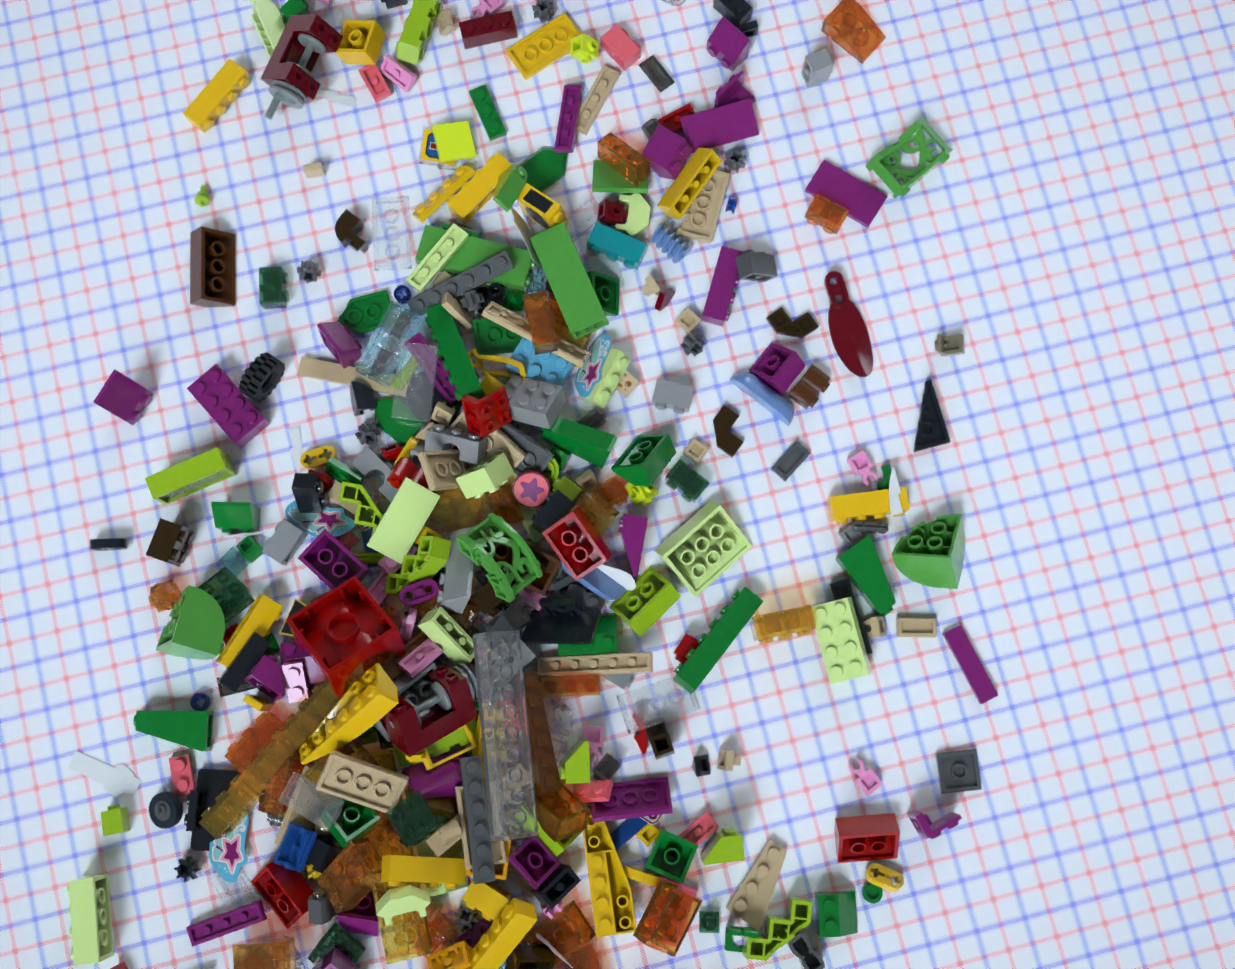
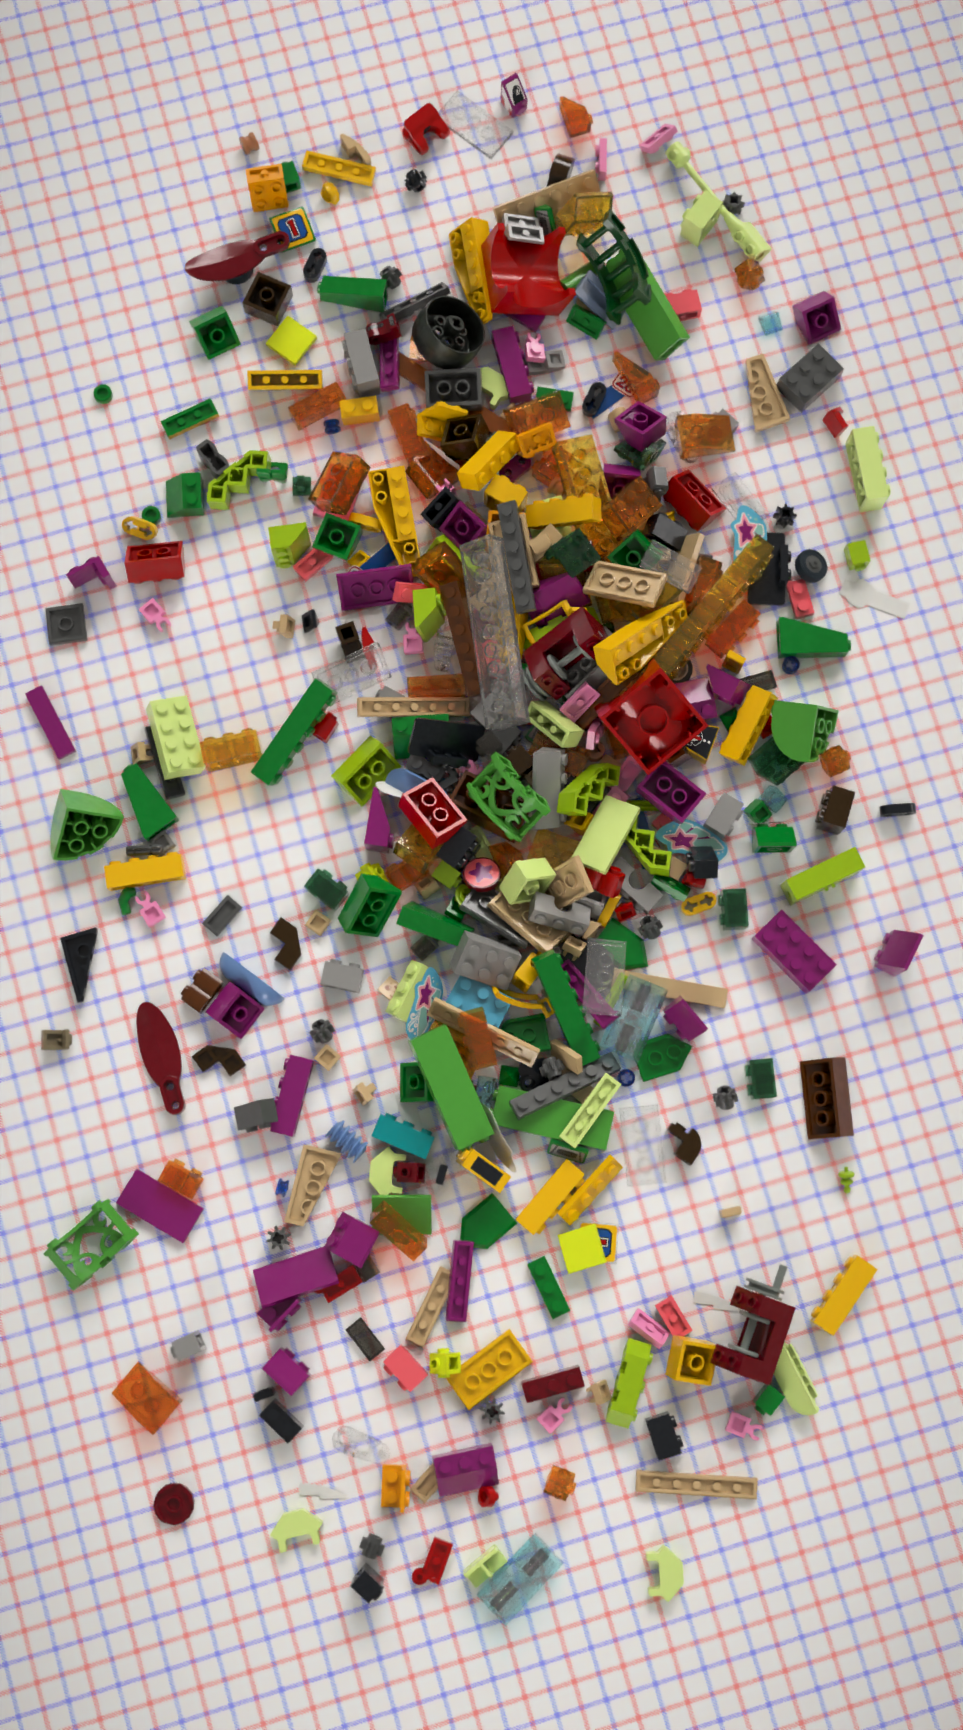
camera: 175 degrees right, 0 degrees up
magenta tile [186,900,267,947] -> none
black tile [218,631,271,693] -> none
black tyre [239,352,285,402] -> none
blue hinge [273,823,318,872] -> none
bright pink plate [282,660,310,703] -> none
black brick [350,381,376,416] -> none
yellowish green piece [375,885,431,926] -> none
magenta plate [399,579,438,606] -> none
dark grey gear [454,905,479,932] -> none
red bracket [461,387,512,438] -> none
bright green slope [493,162,528,212] -> none
yellowish green slope [654,500,752,598] -> none
tile [655,288,675,311] -> none
yellow brick [657,147,722,219] -> none
tan wing [726,839,787,931] -> none
white sticker [889,468,903,515] -> none
tan tile [896,617,937,638] -> none
none -> black tile [436,1164,448,1185]
none -> clear green brick [717,888,749,930]

